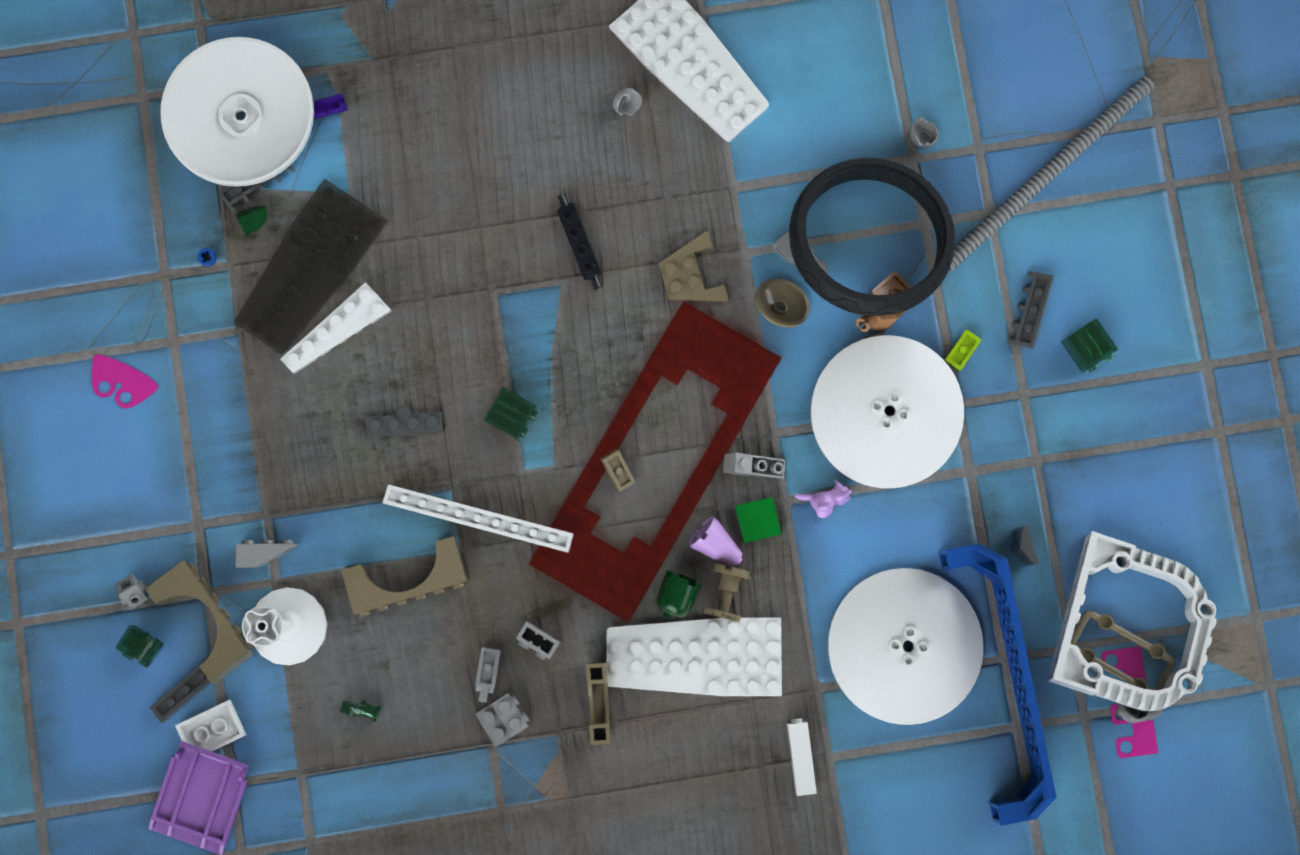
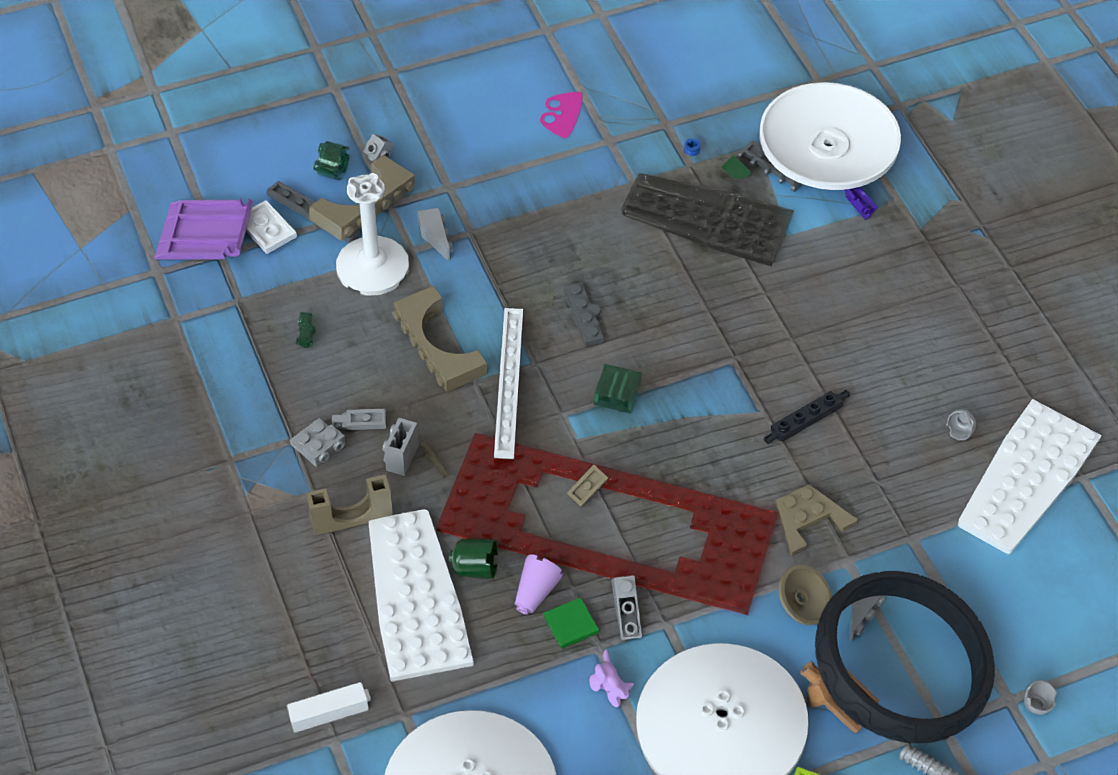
camera: 80 degrees right, 30 degrees down
white wing [280,282,392,374] -> none
dark tan piece [703,563,752,622] -> none

